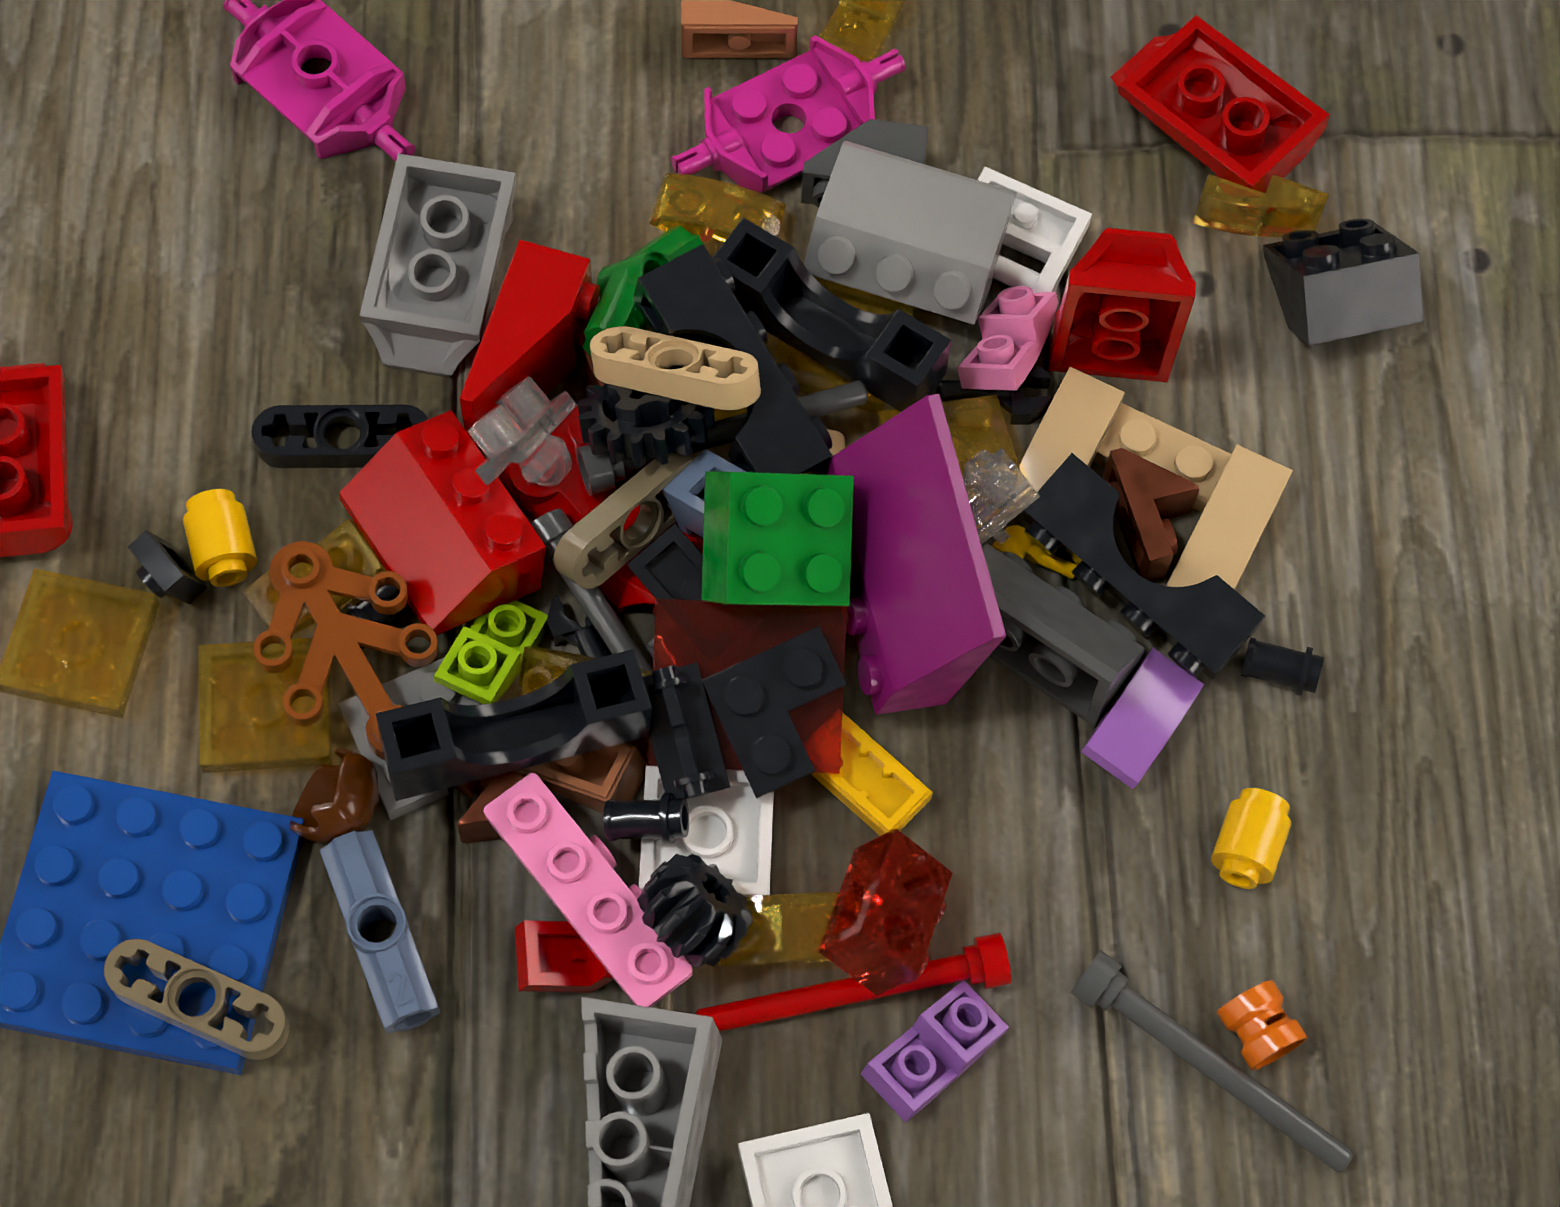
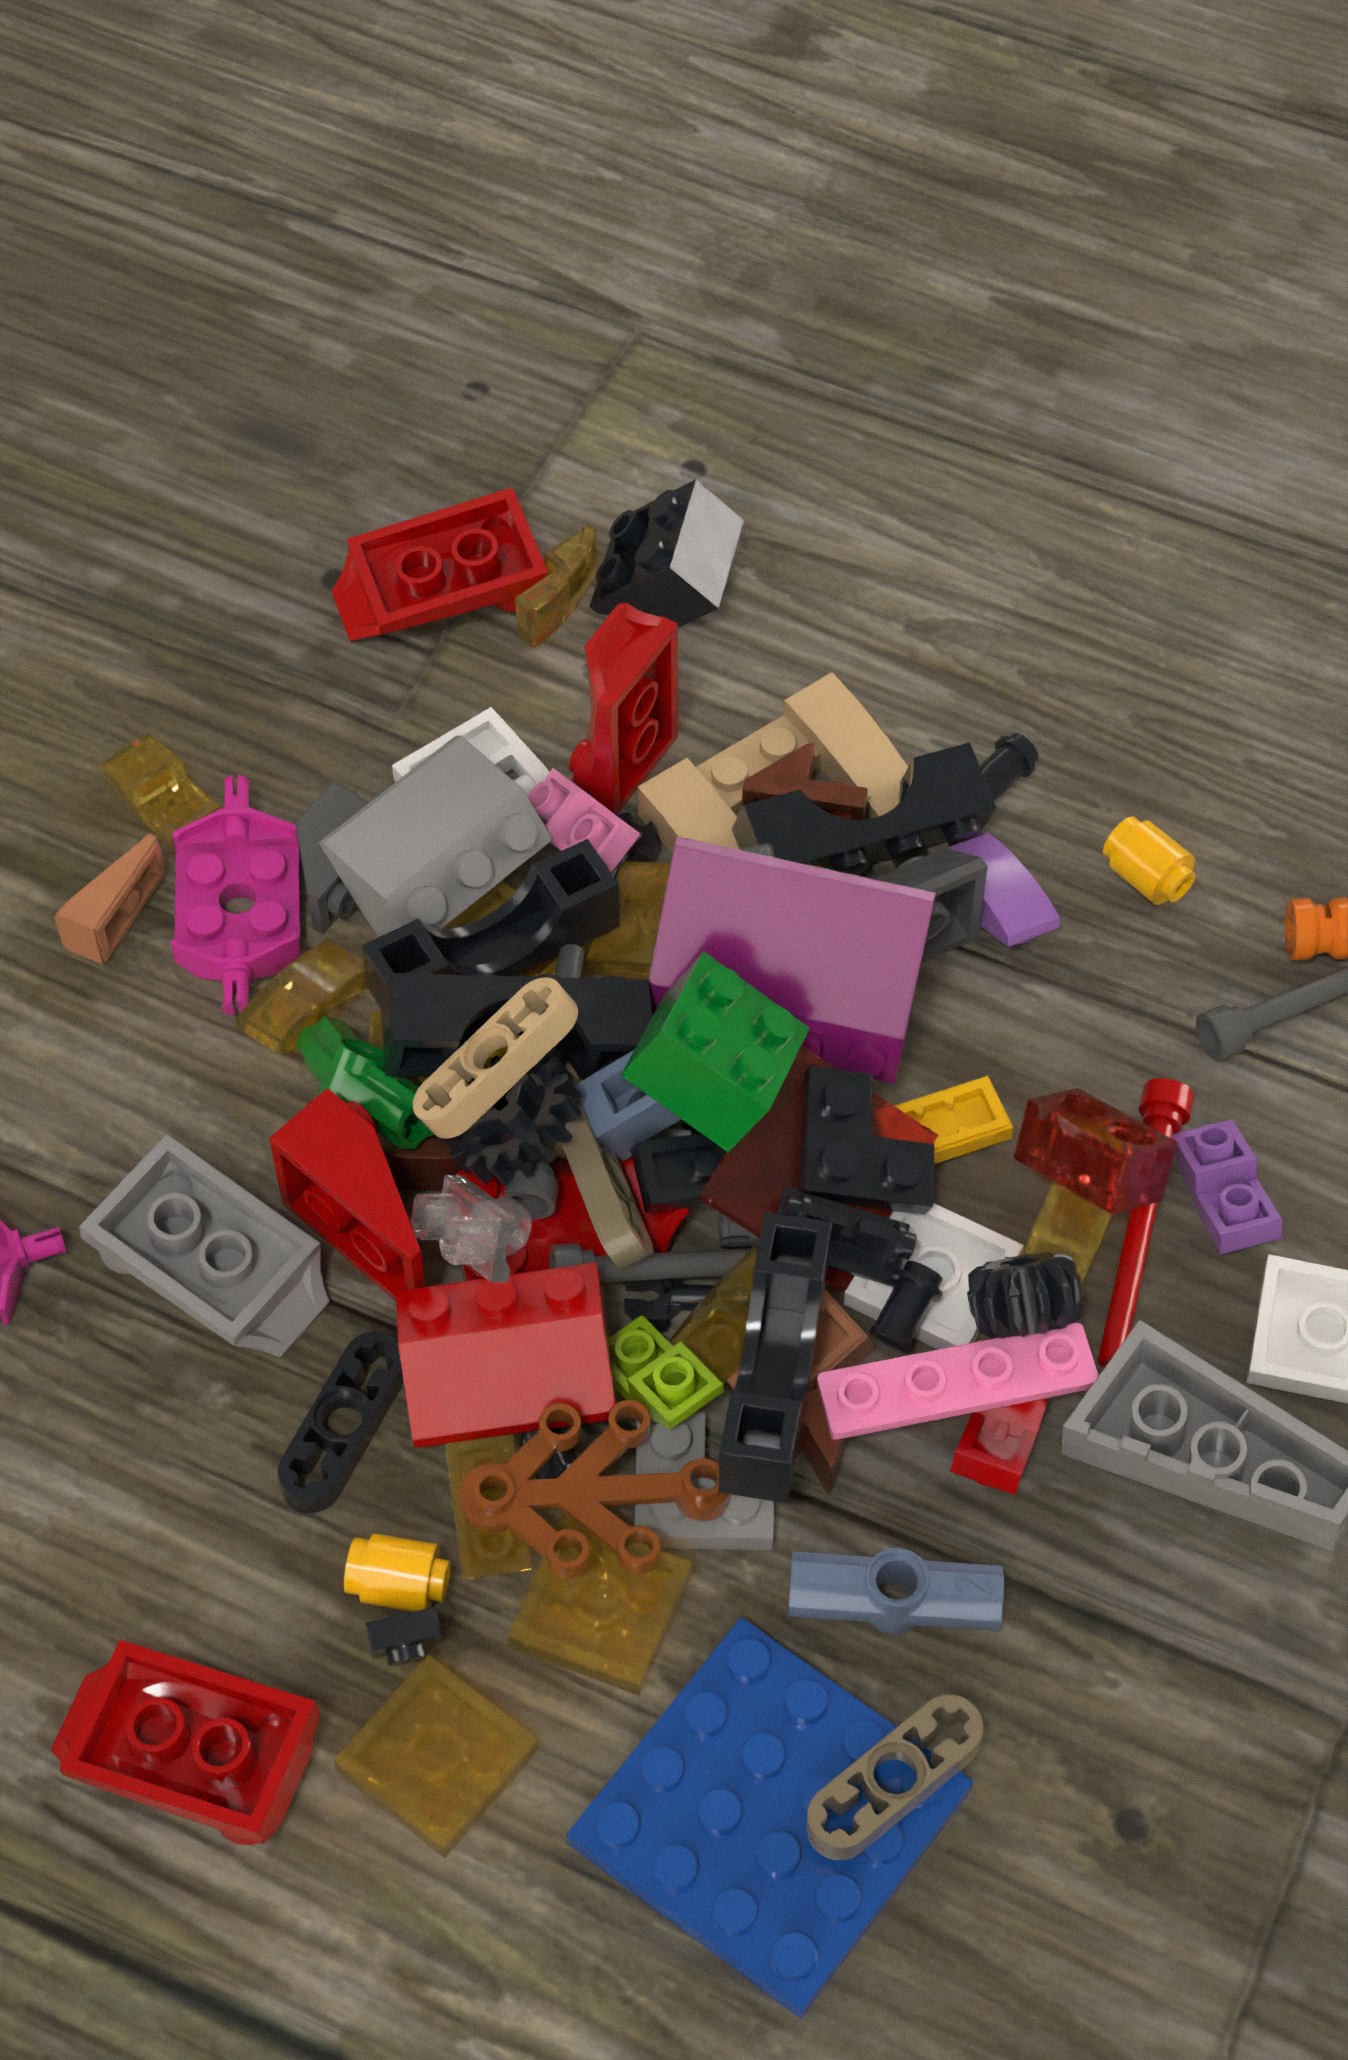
camera: 60 degrees left, 10 degrees down
reddish brown hair [289,748,379,845] -> none

